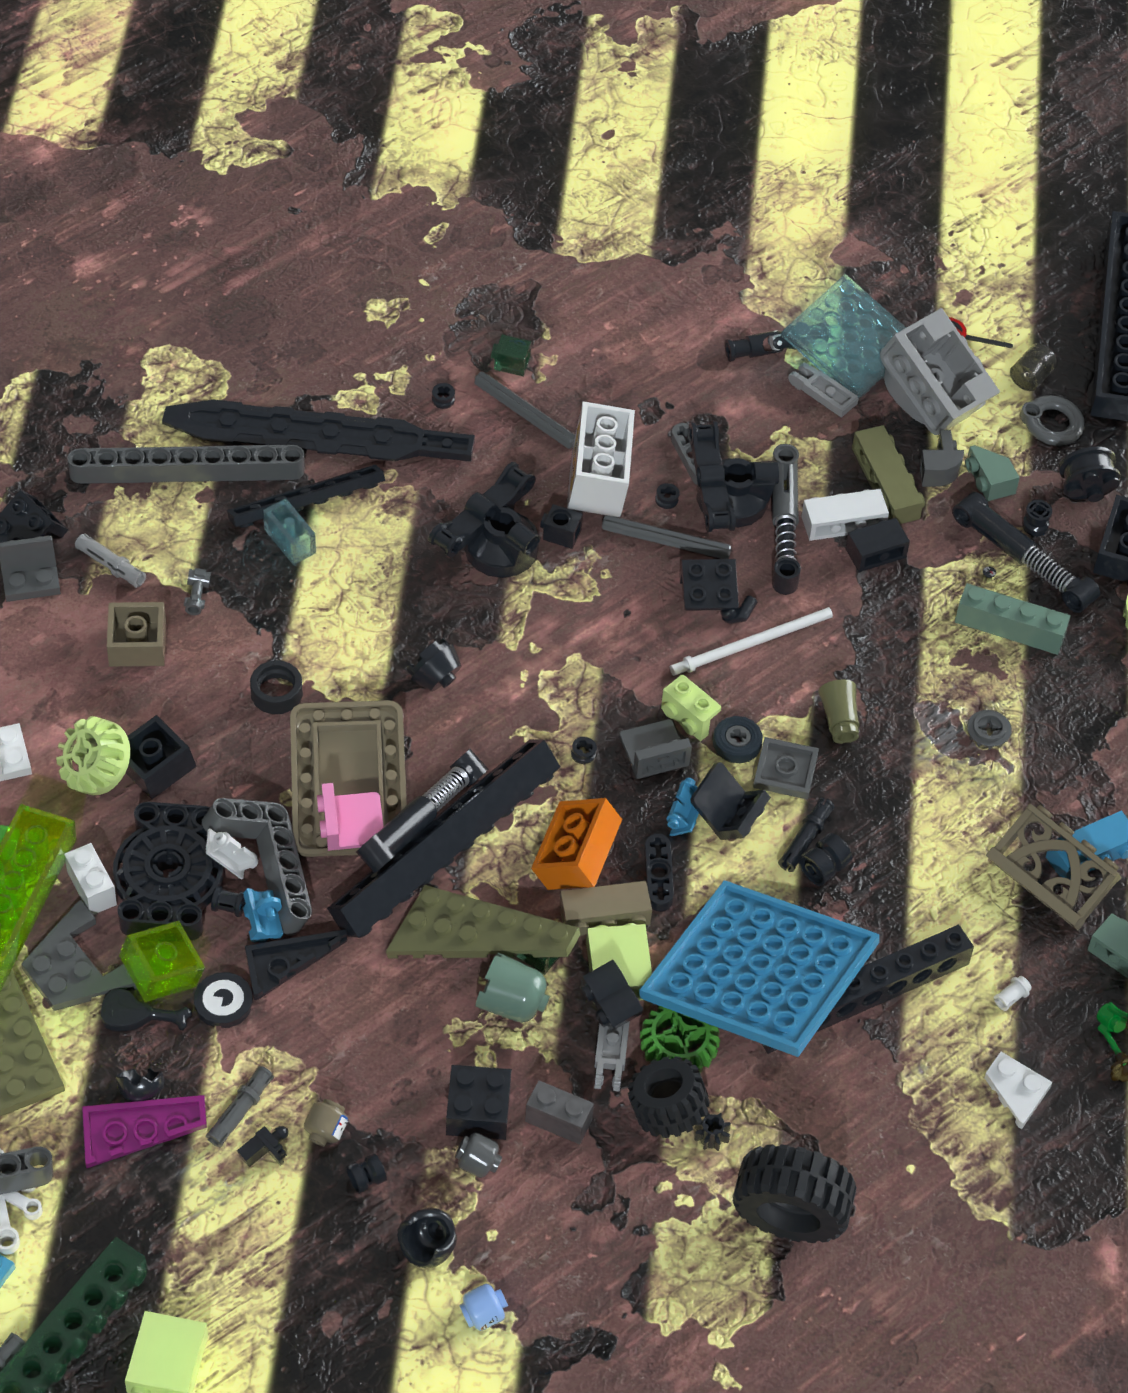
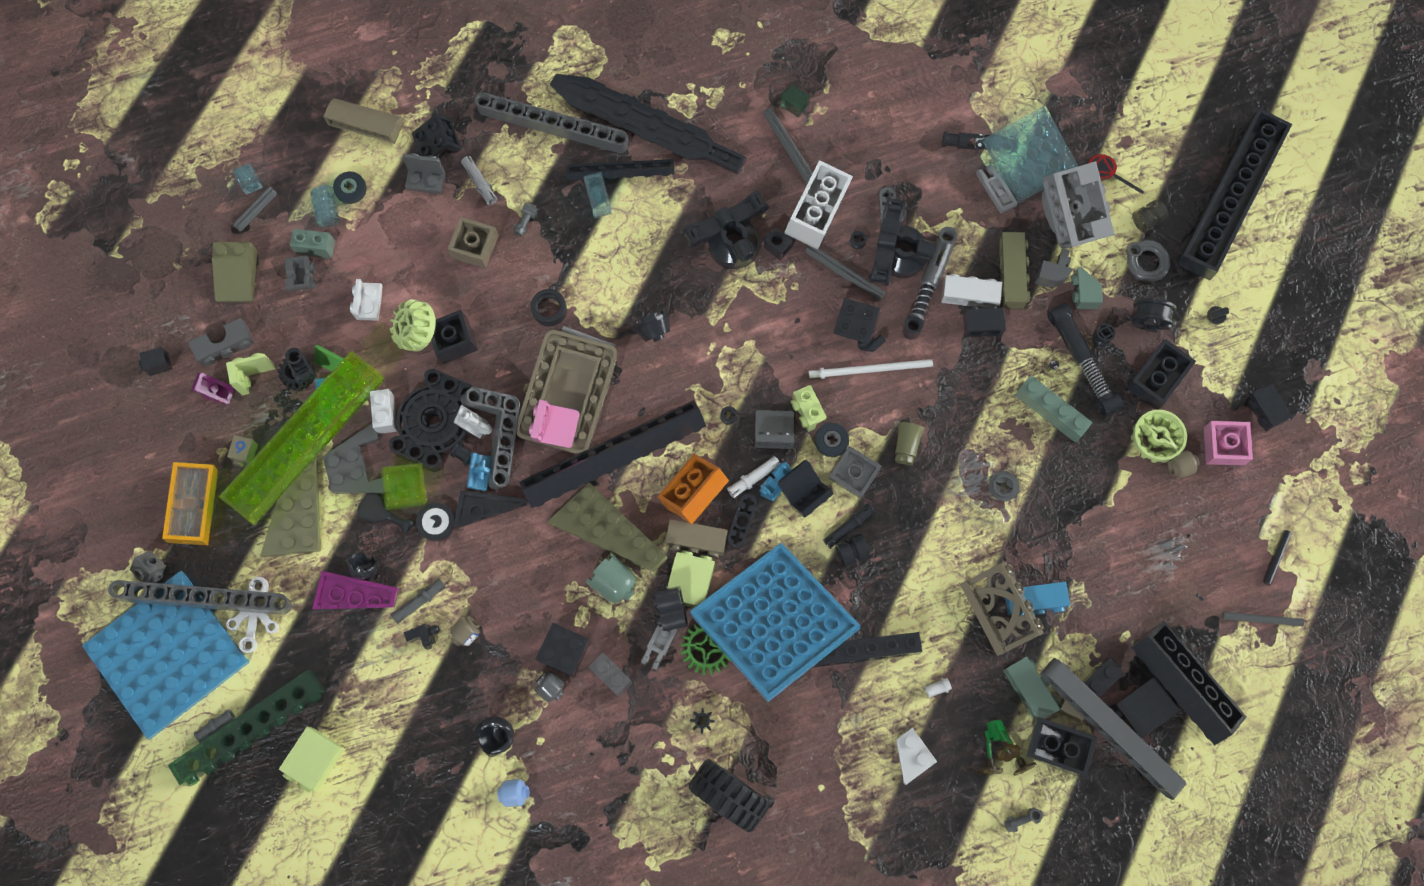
camera: 25 degrees right, 20 degrees up
black wheel [346,1153,387,1194] -> none
black piece [356,749,489,873] -> none
black bush [432,383,455,409] -> none
black tyre [628,1056,710,1138] -> none
none -> white pin [727,456,779,498]

